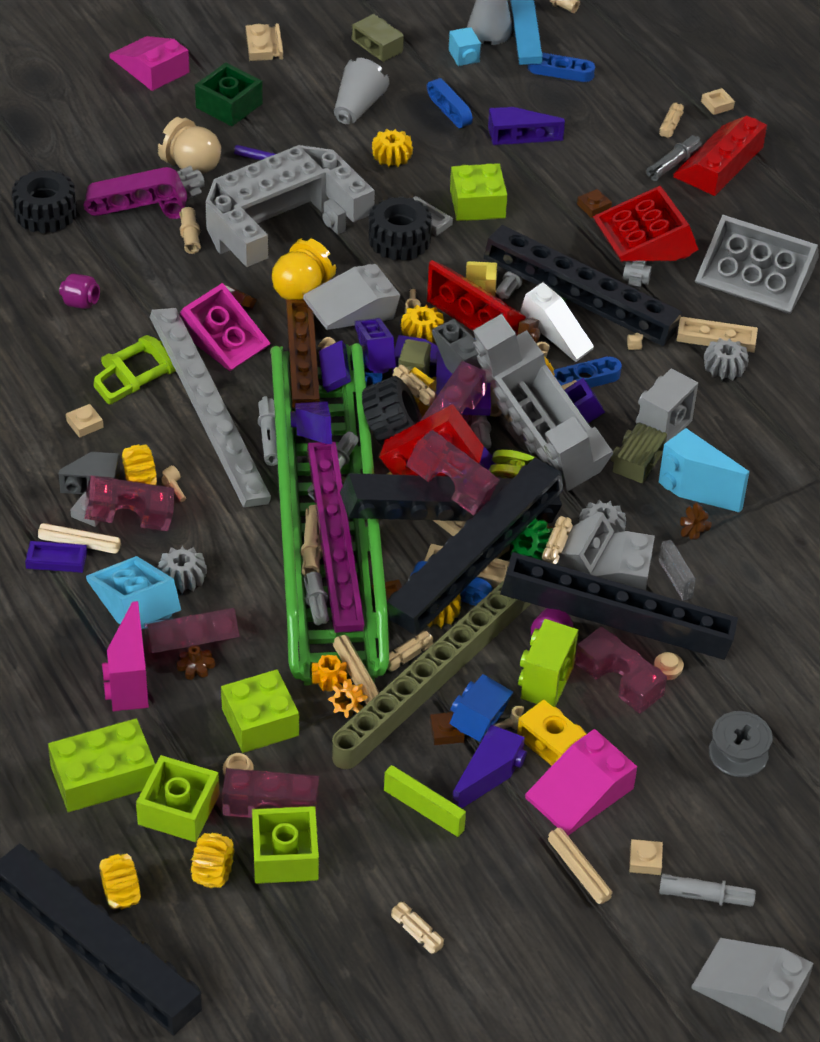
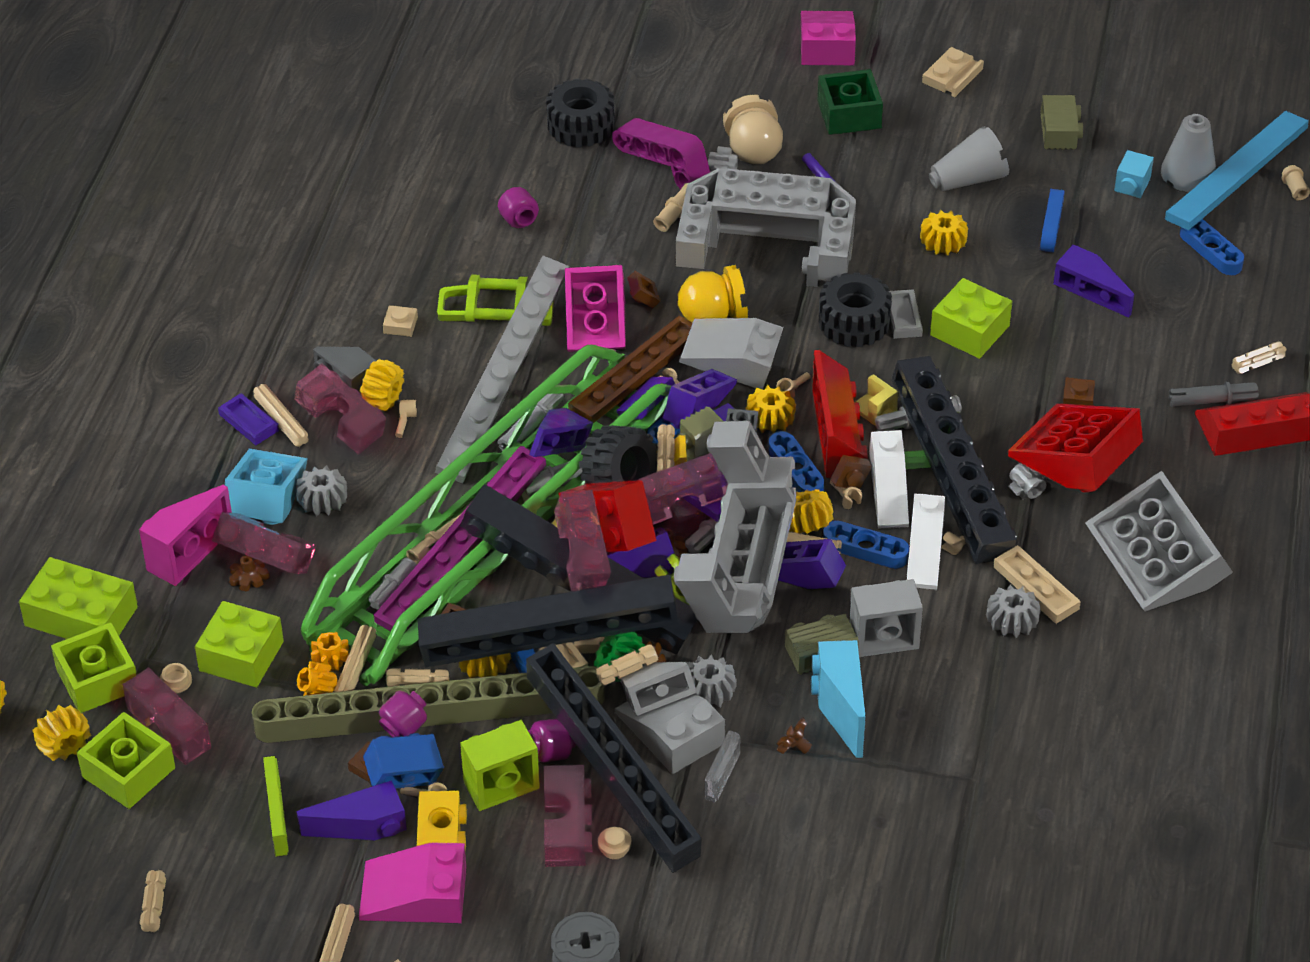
camera: 45 degrees right, 0 degrees up
none -> magenta head [378,690,427,737]
none -> white slope [907,493,945,590]

